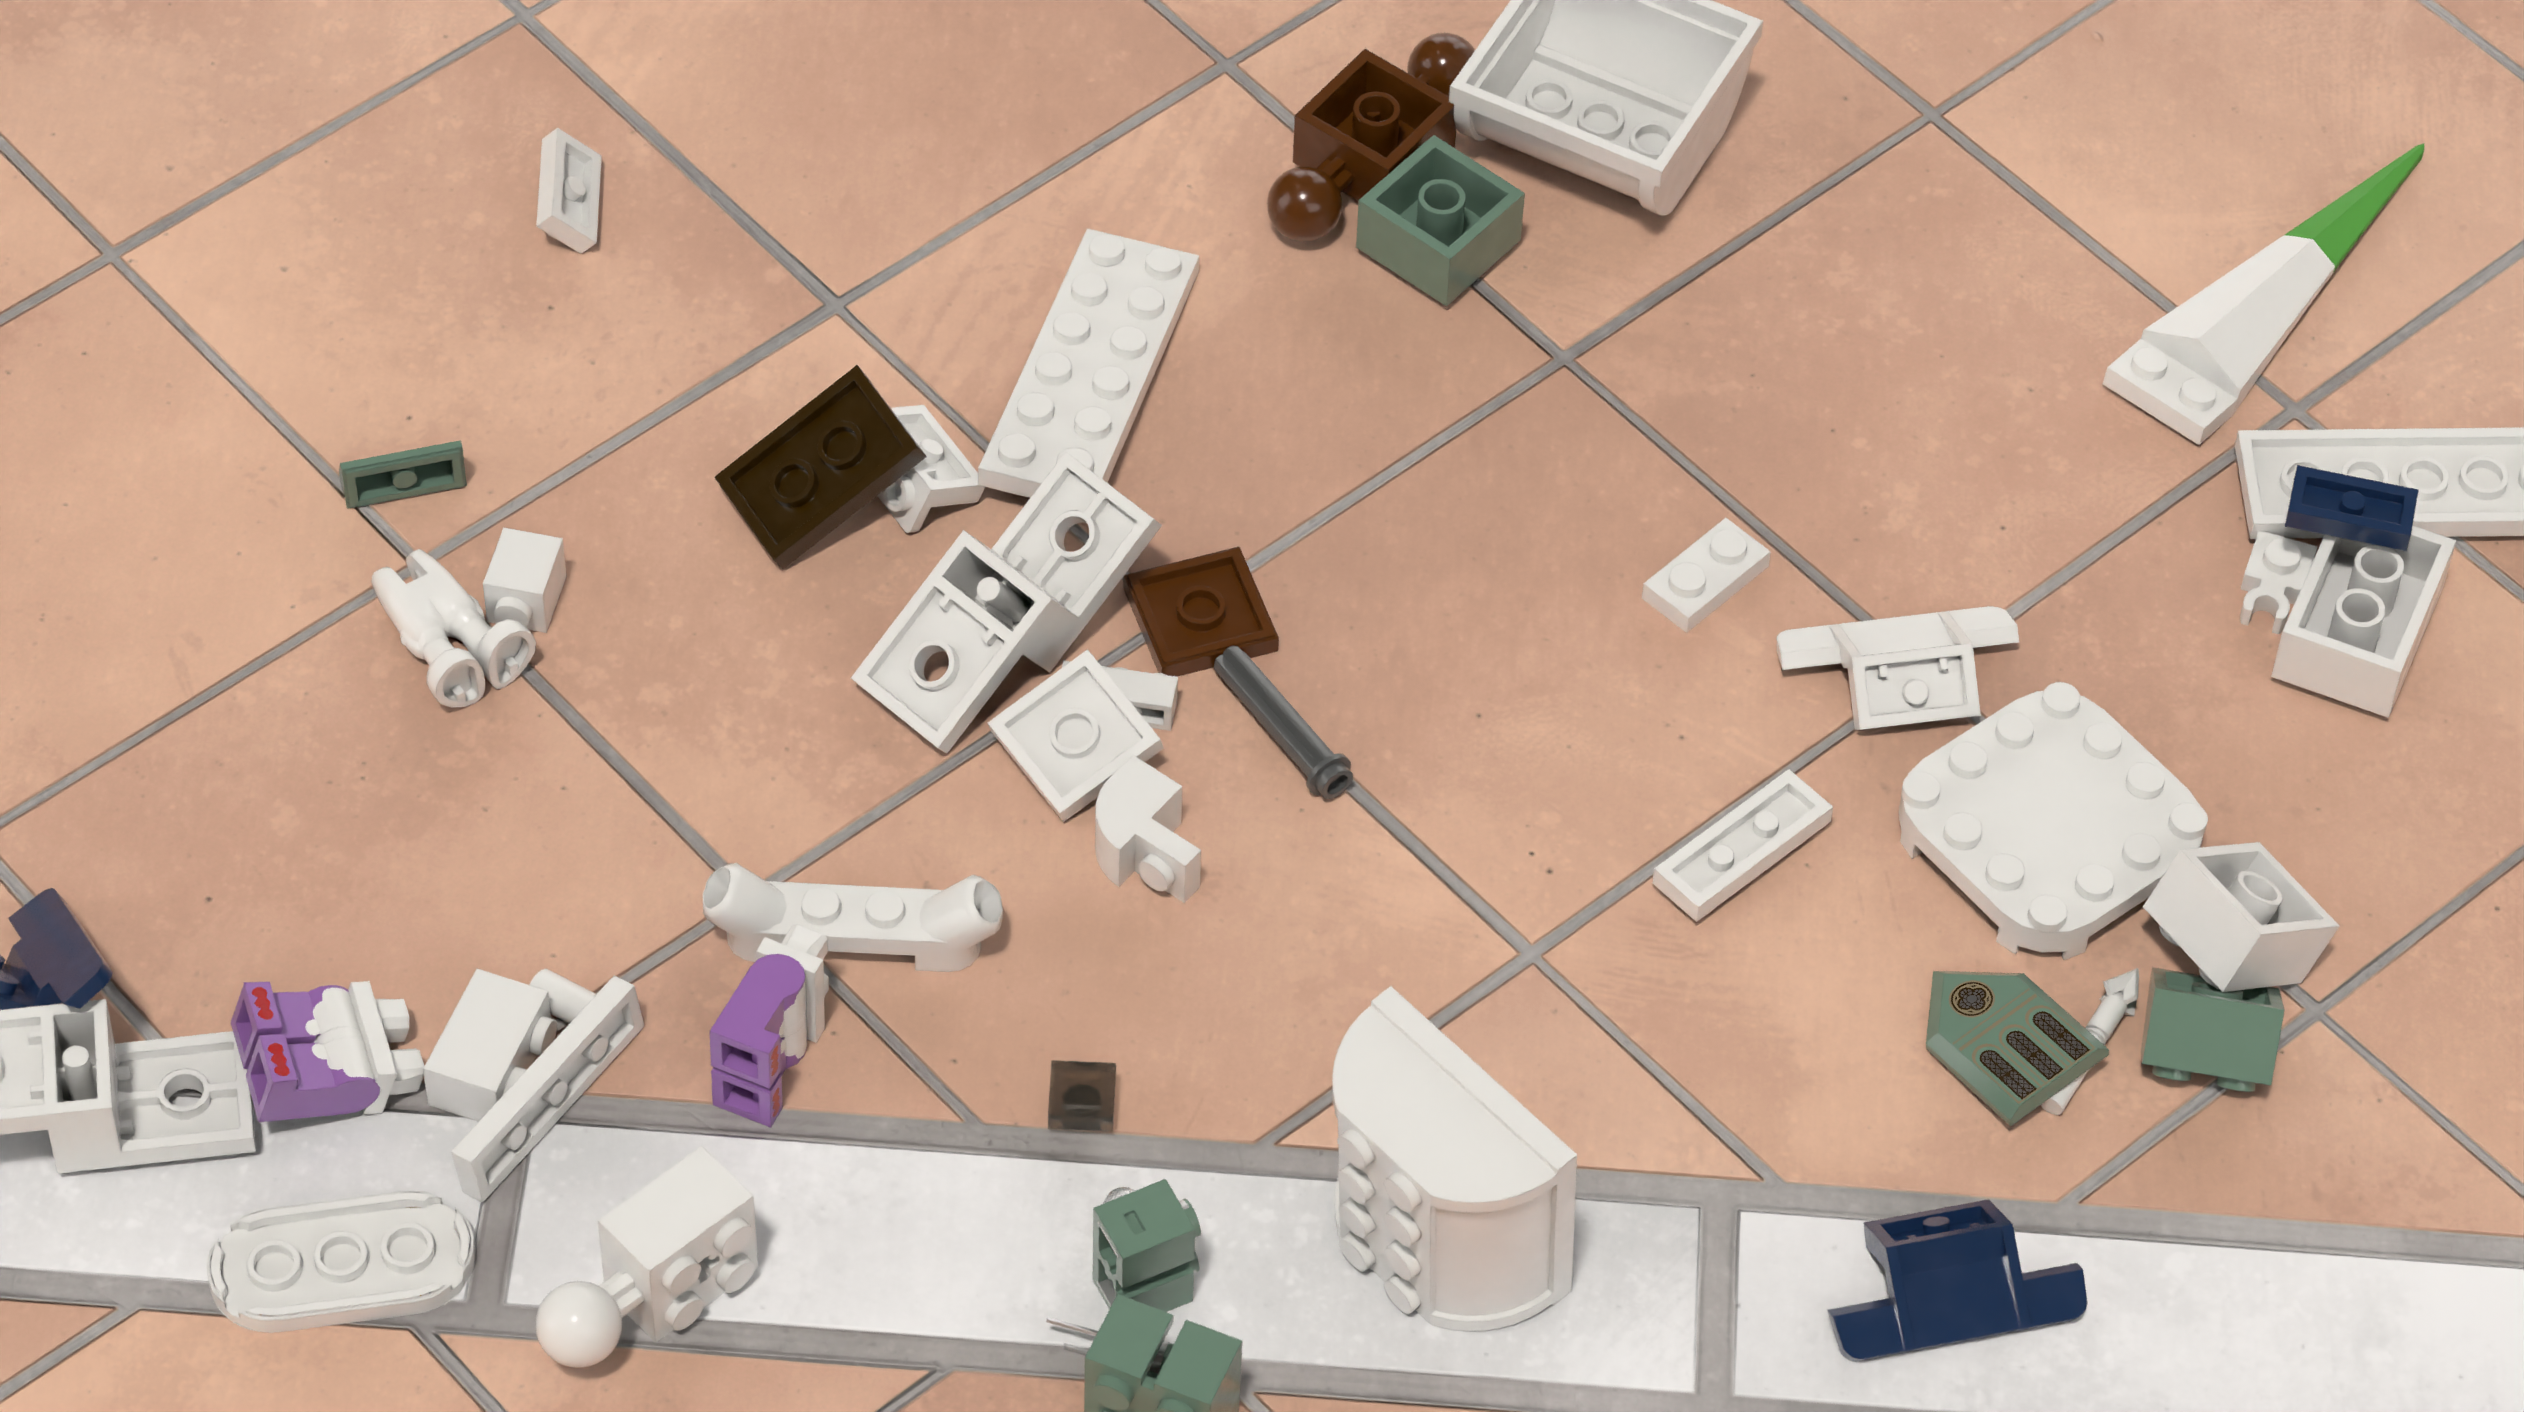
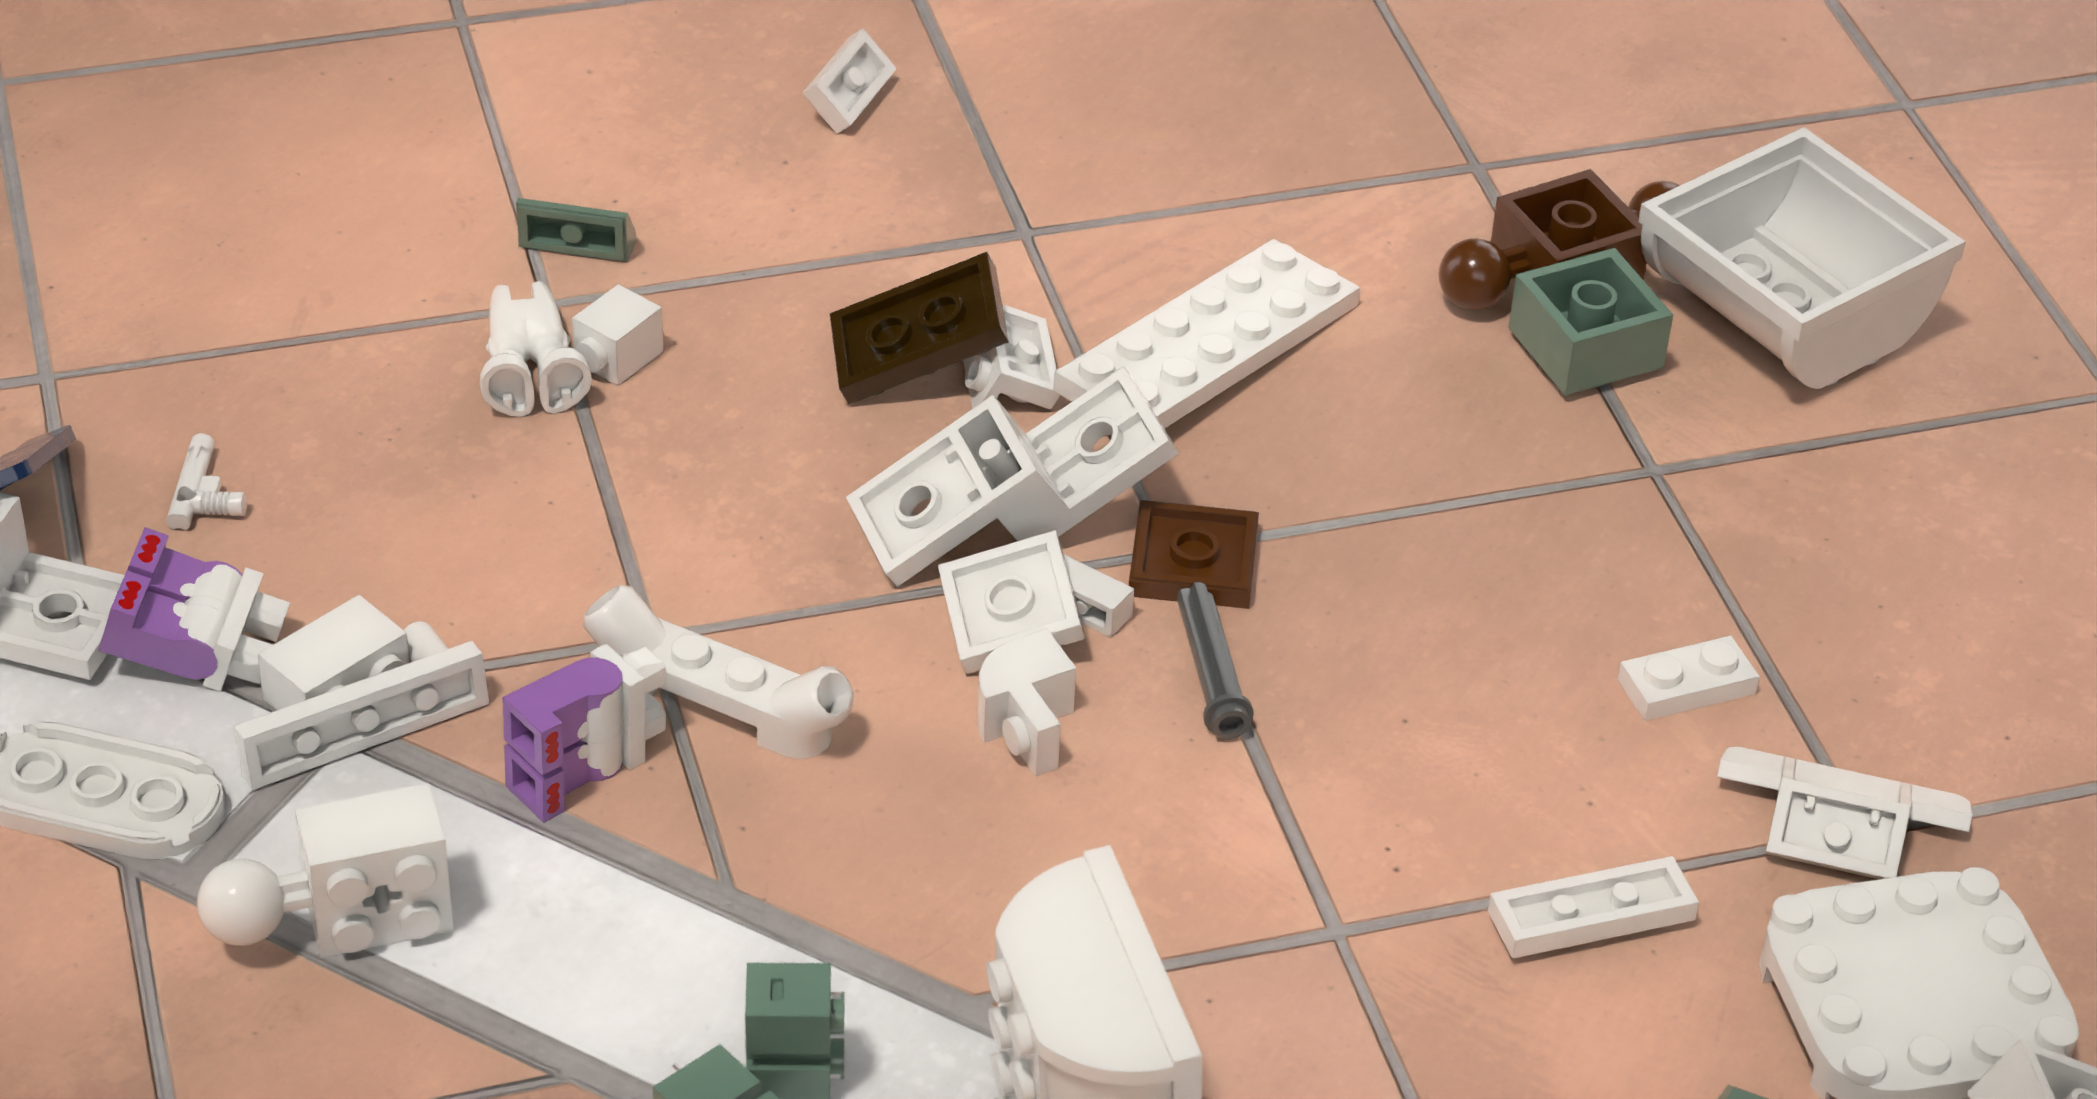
camera: 25 degrees right, 10 degrees down
clear smoke plate [1048,1060,1116,1132] -> none
none -> white hose [166,433,247,531]

